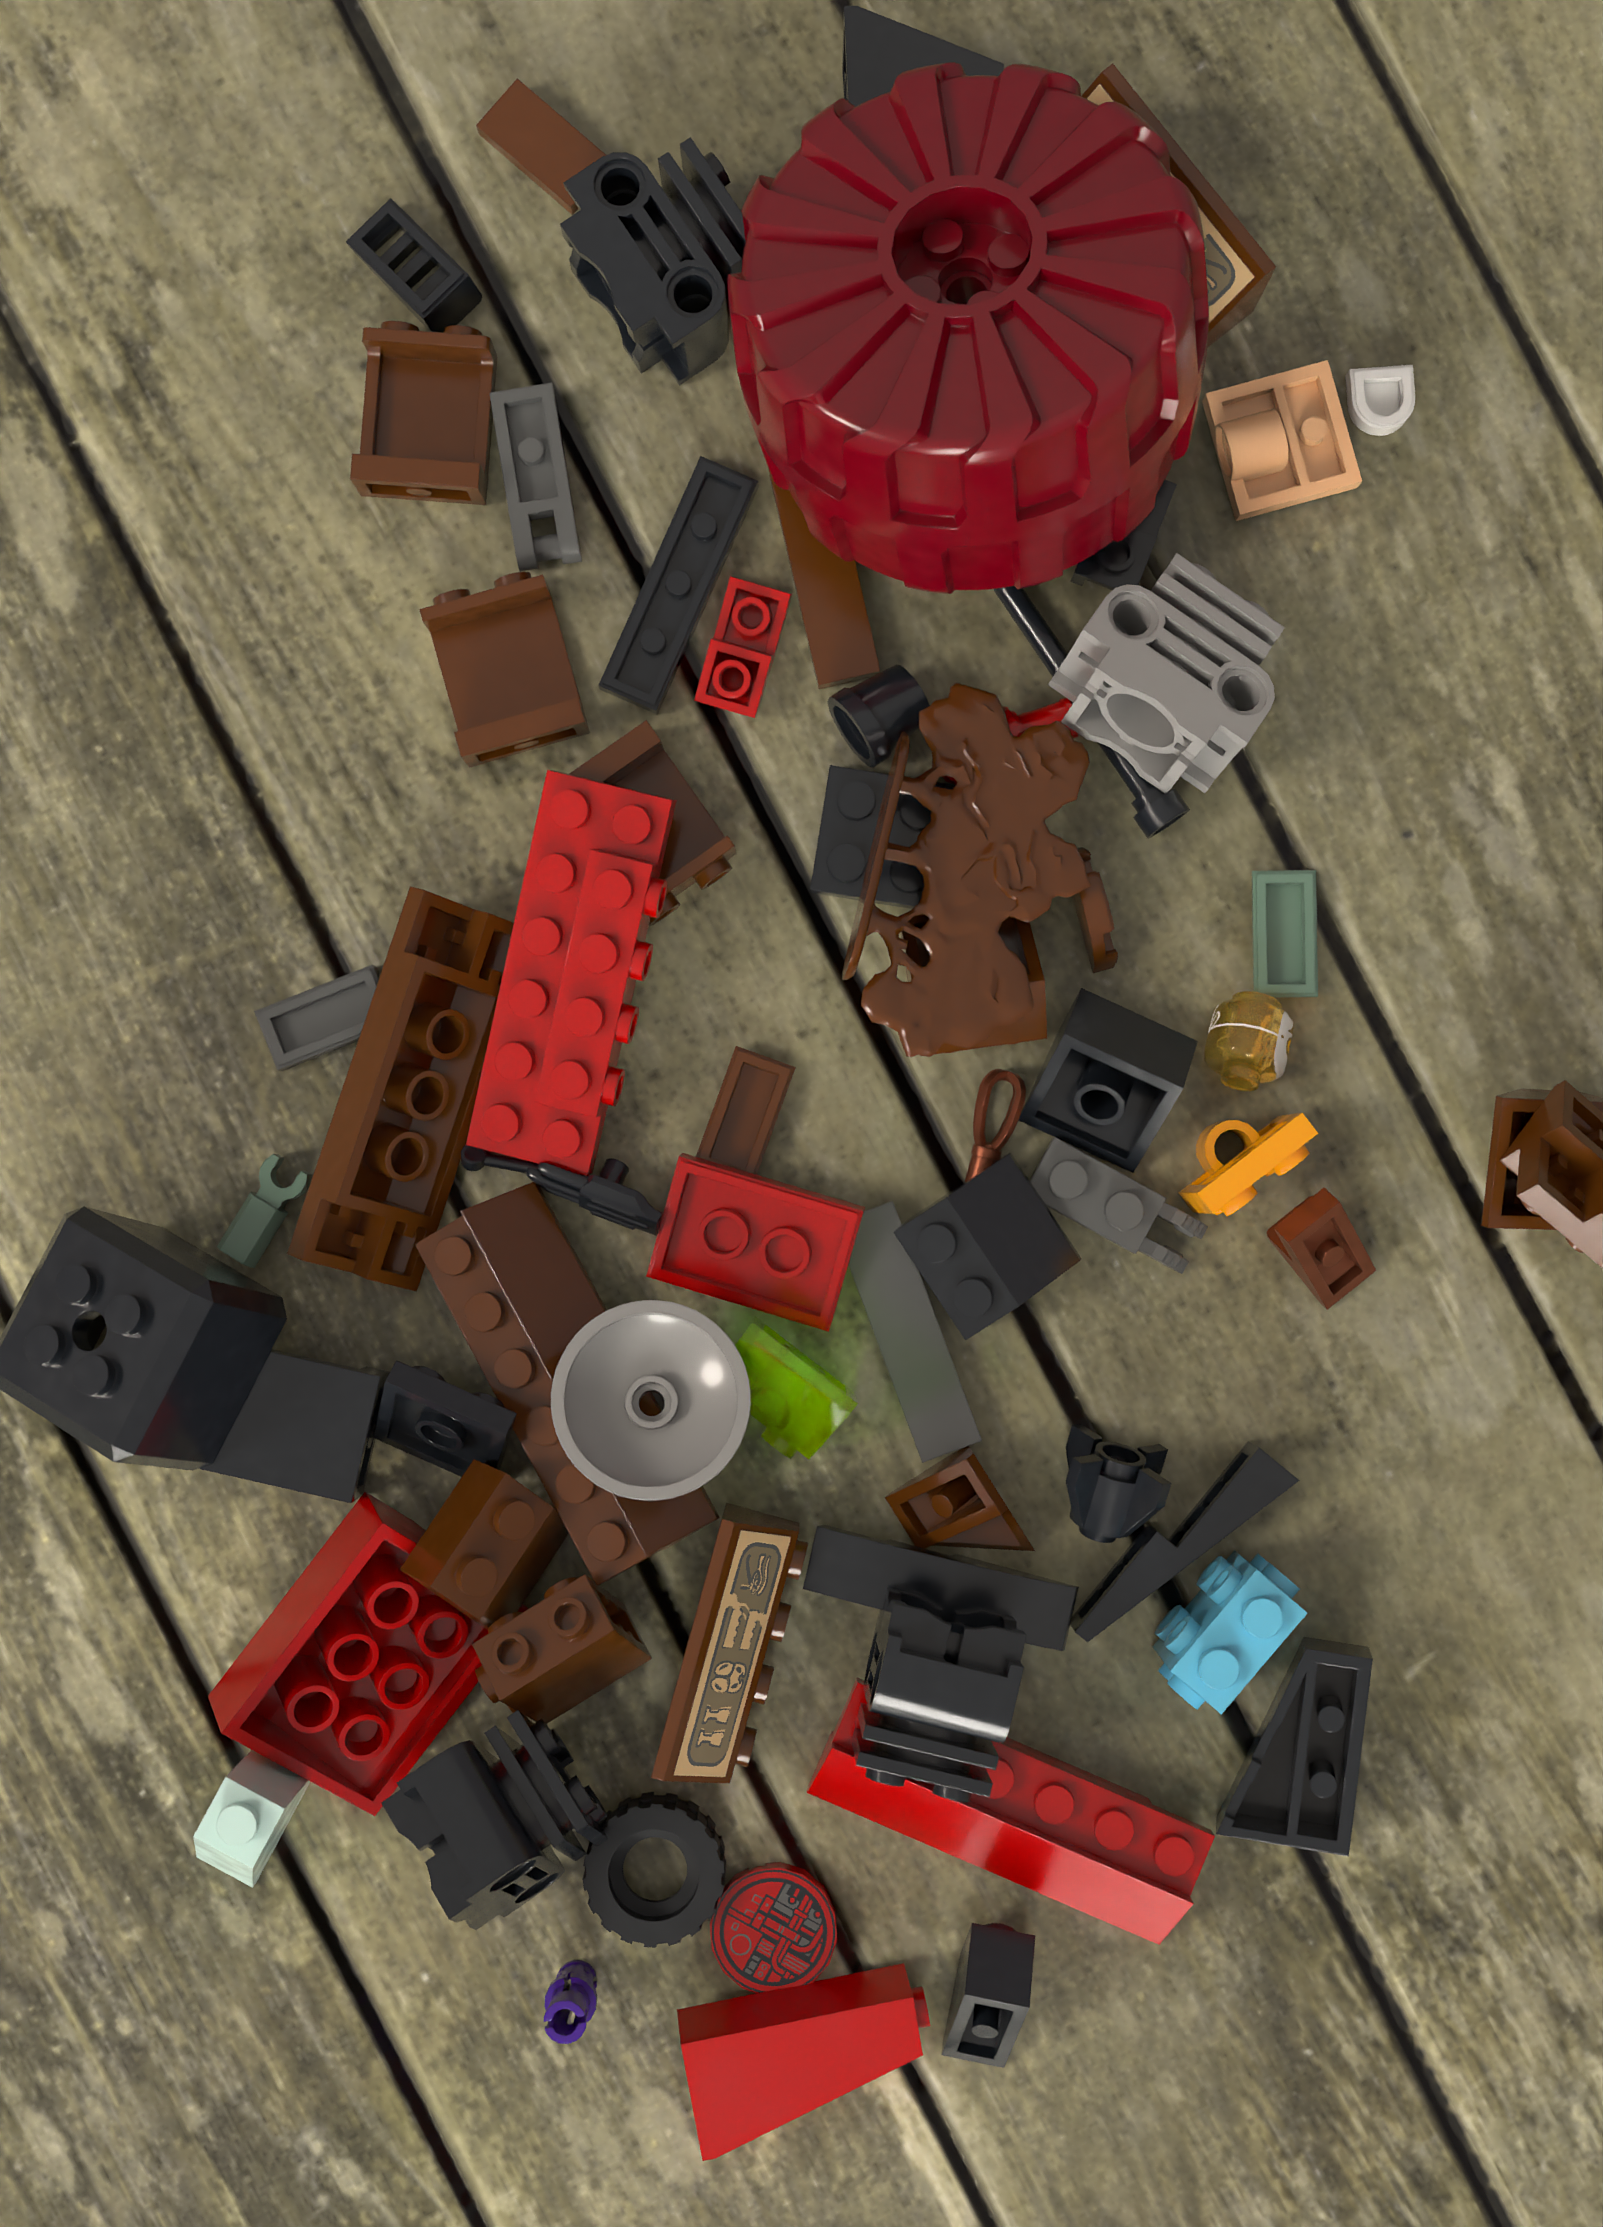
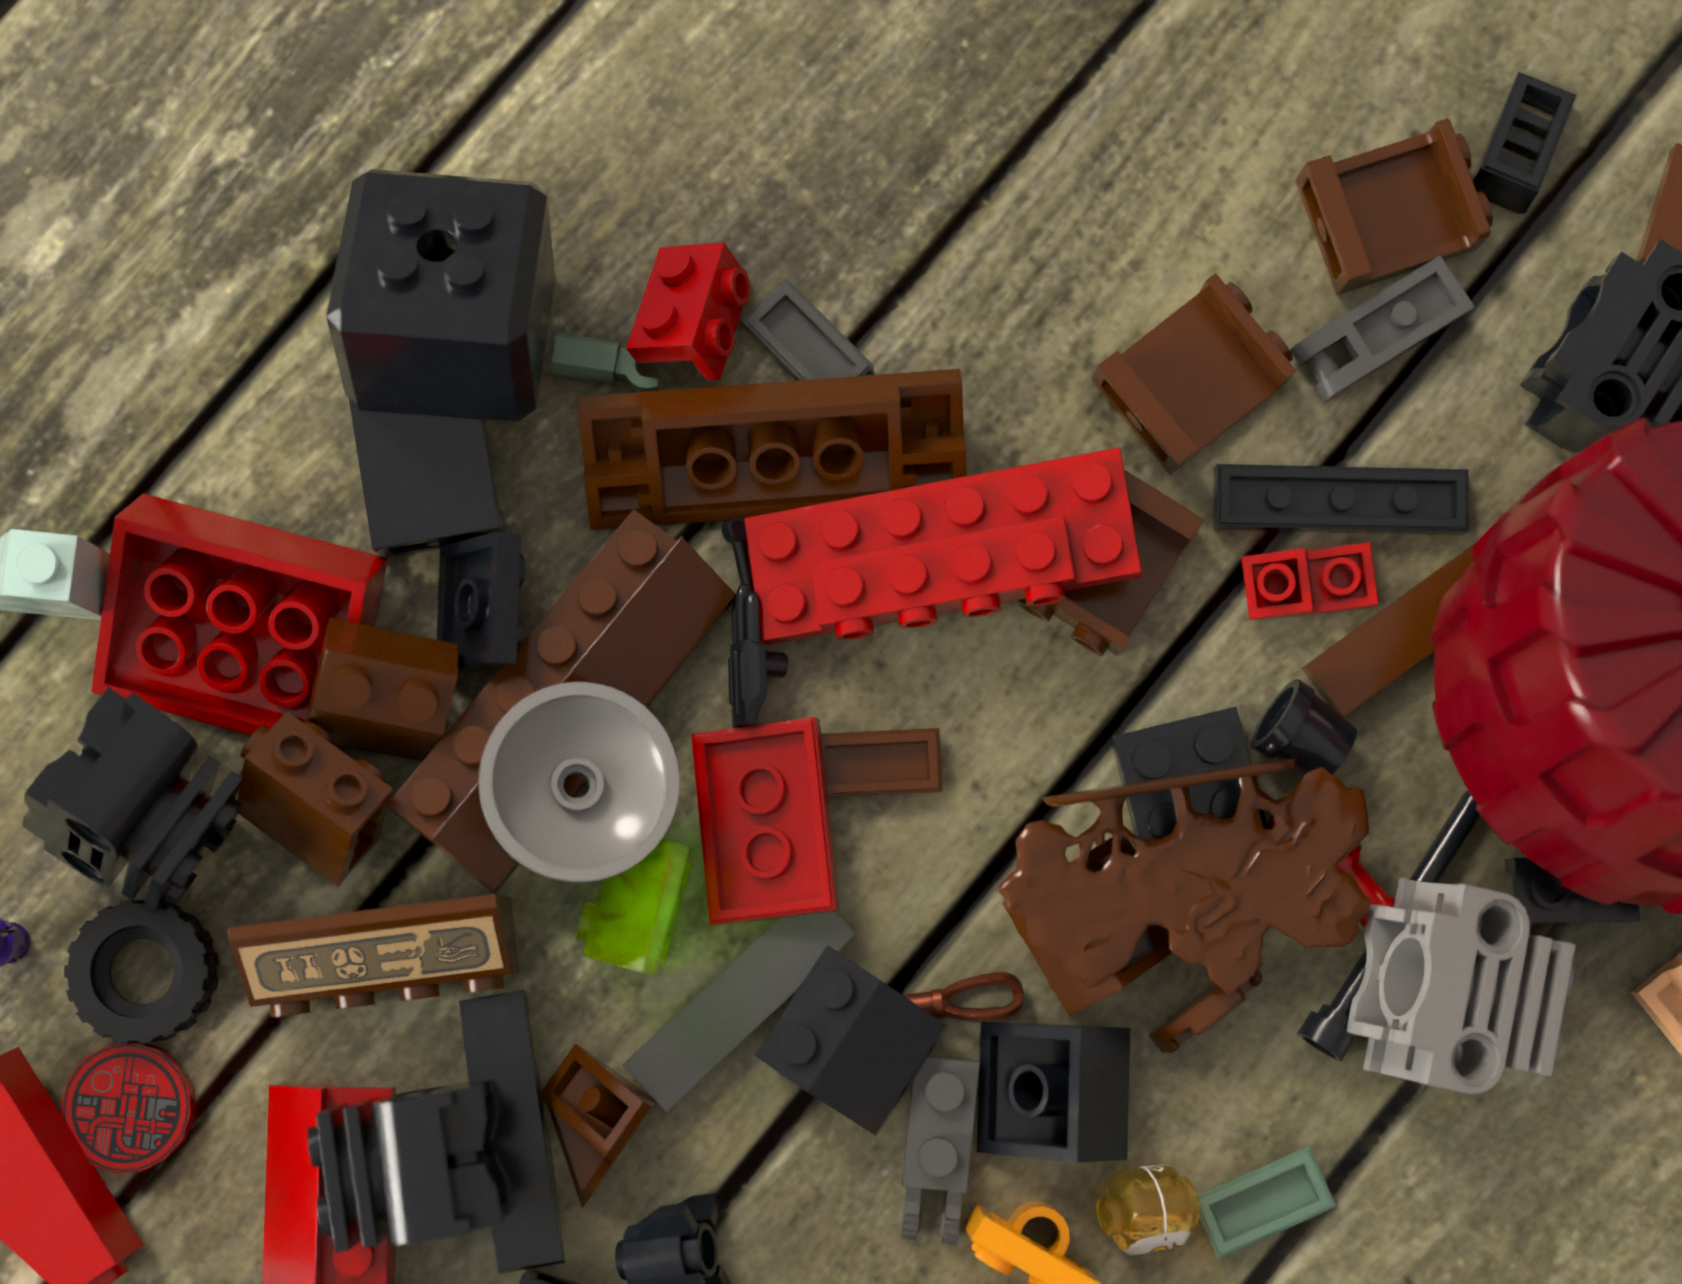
camera: 60 degrees right, 5 degrees down
none -> red bracket [626,242,750,381]

